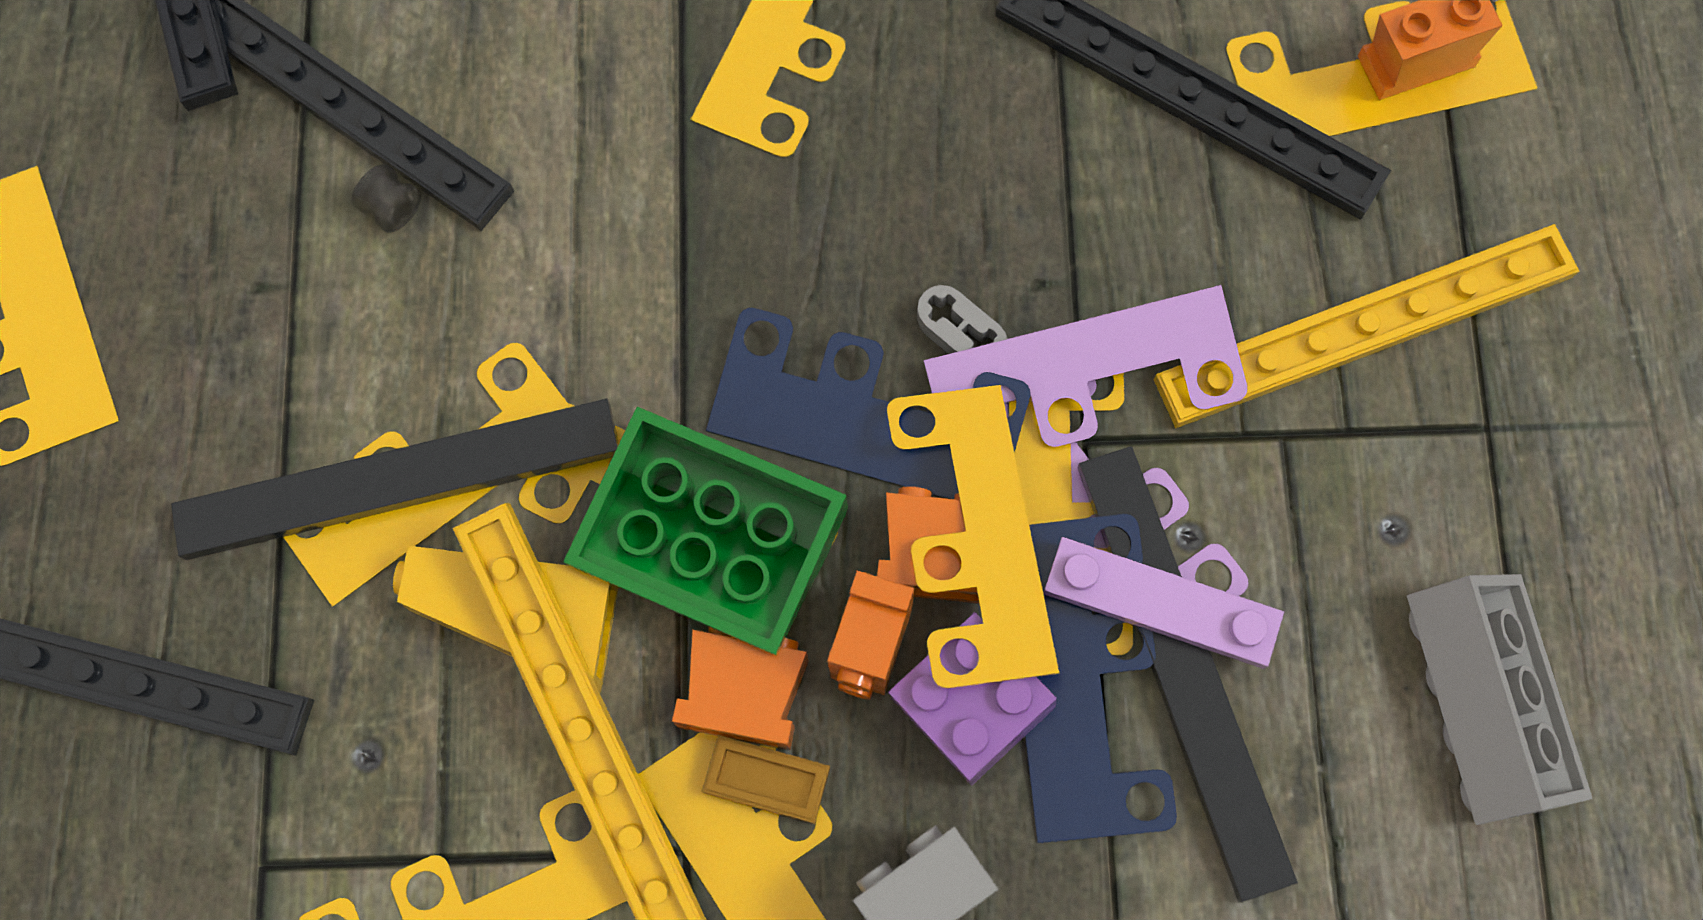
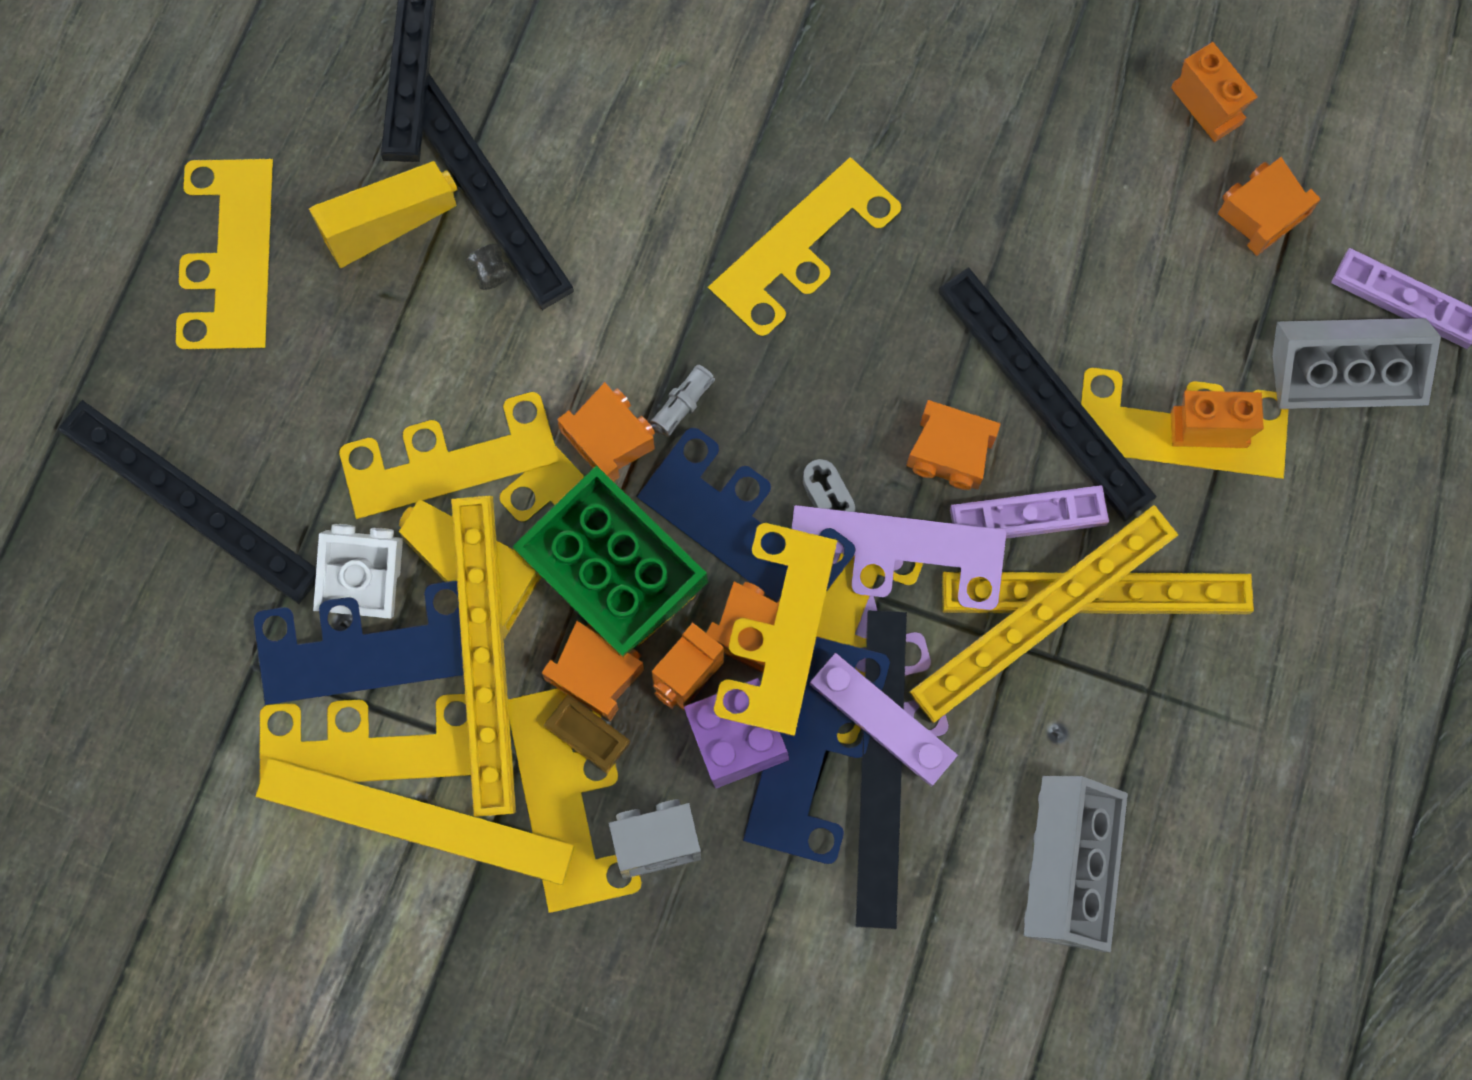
camera: 15 degrees right, 0 degrees up
black tile [171,398,619,560] -> none
none -> dark blue piece [254,581,464,705]
none -> yellow slope [309,161,458,269]
none -> white plate [313,524,403,619]
none -> orange hips [557,382,655,482]
none -> light grey pin [650,365,715,437]
none -> orange hips [906,400,1001,490]
none -> yellow tile [908,505,1178,724]
none -> lavender plate [950,485,1109,539]

